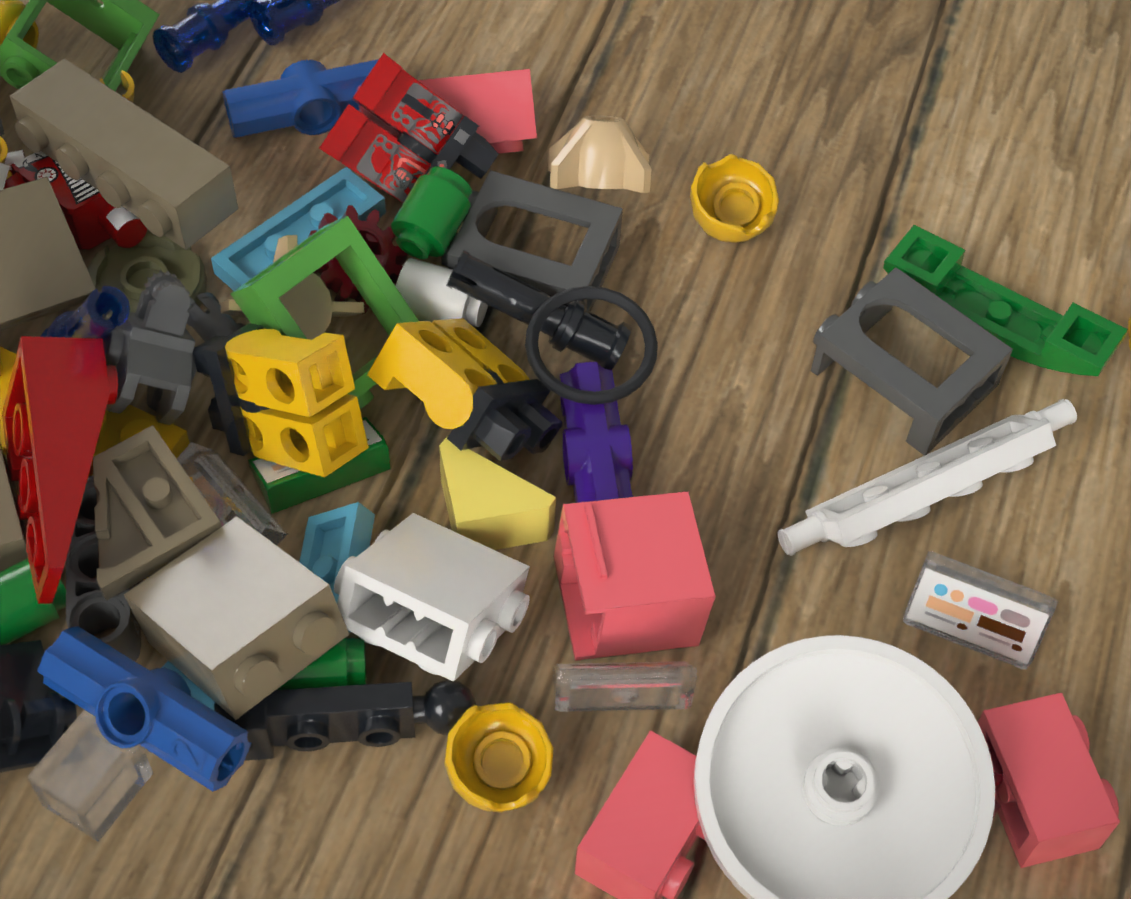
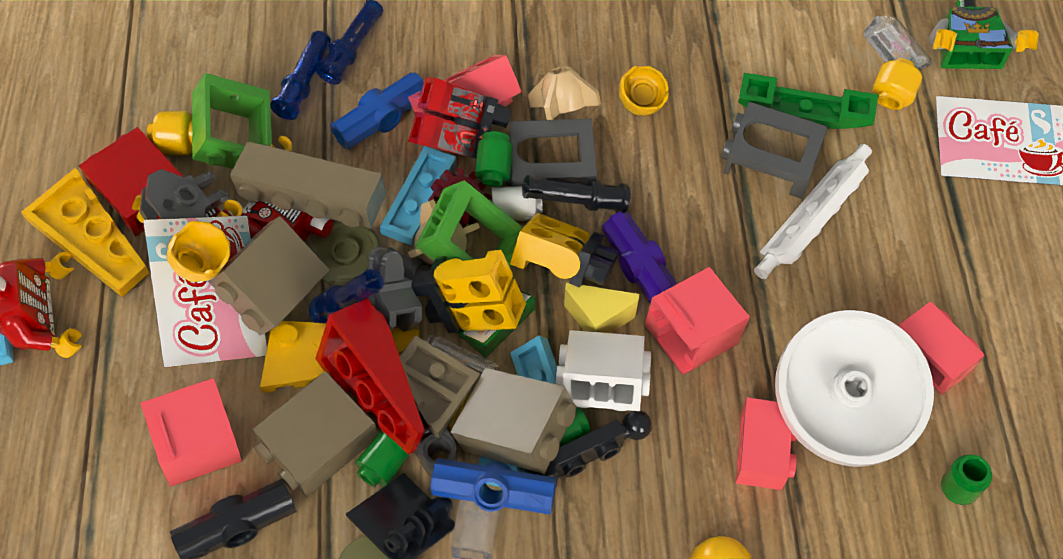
camera: 20 degrees left, 5 degrees up
yellow hair [444,702,554,813] -> none
black tyre [525,286,658,405] -> none
clear slope [553,661,697,712] -> none
slope [903,551,1058,669] -> none

